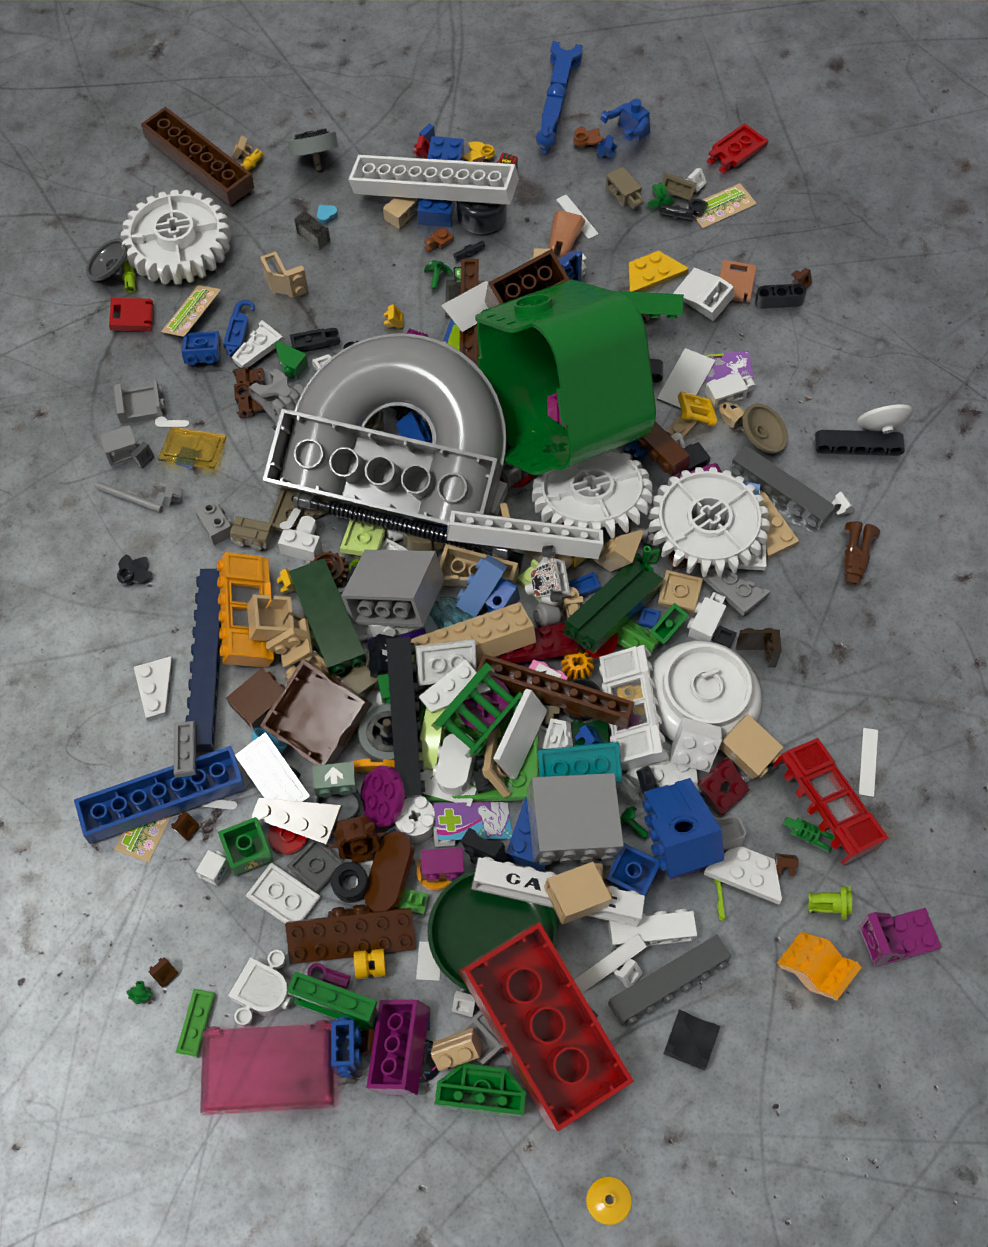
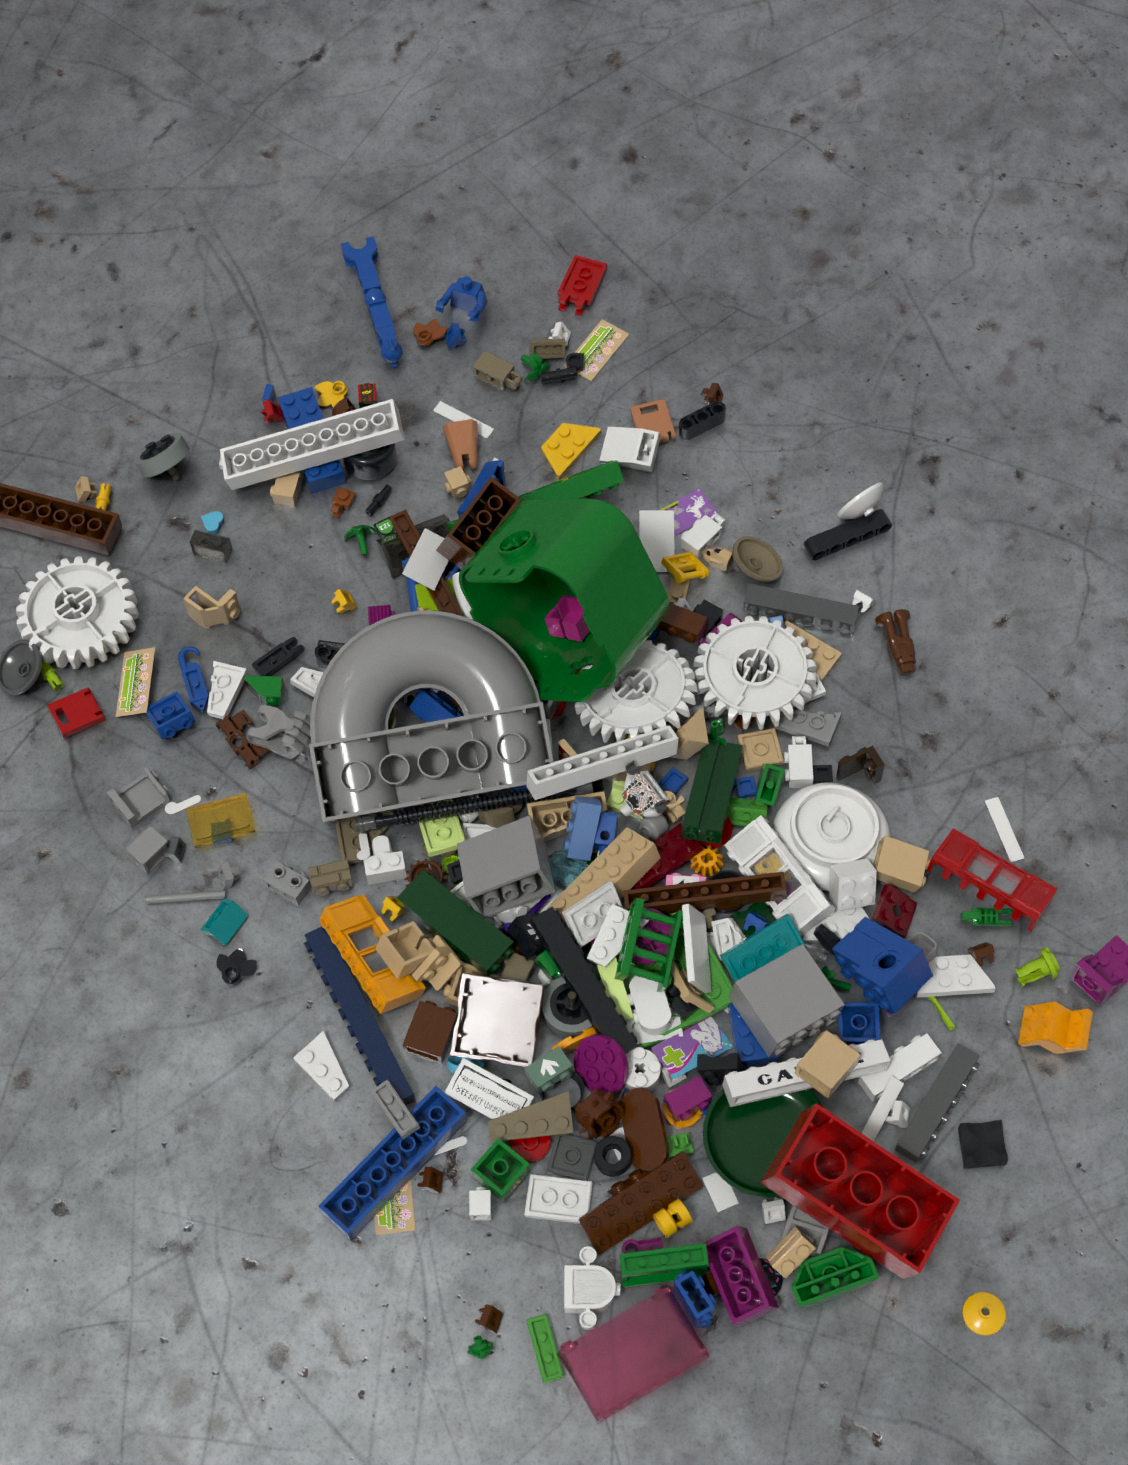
camera: 25 degrees left, 0 degrees up
none -> teal panel [200,899,248,945]

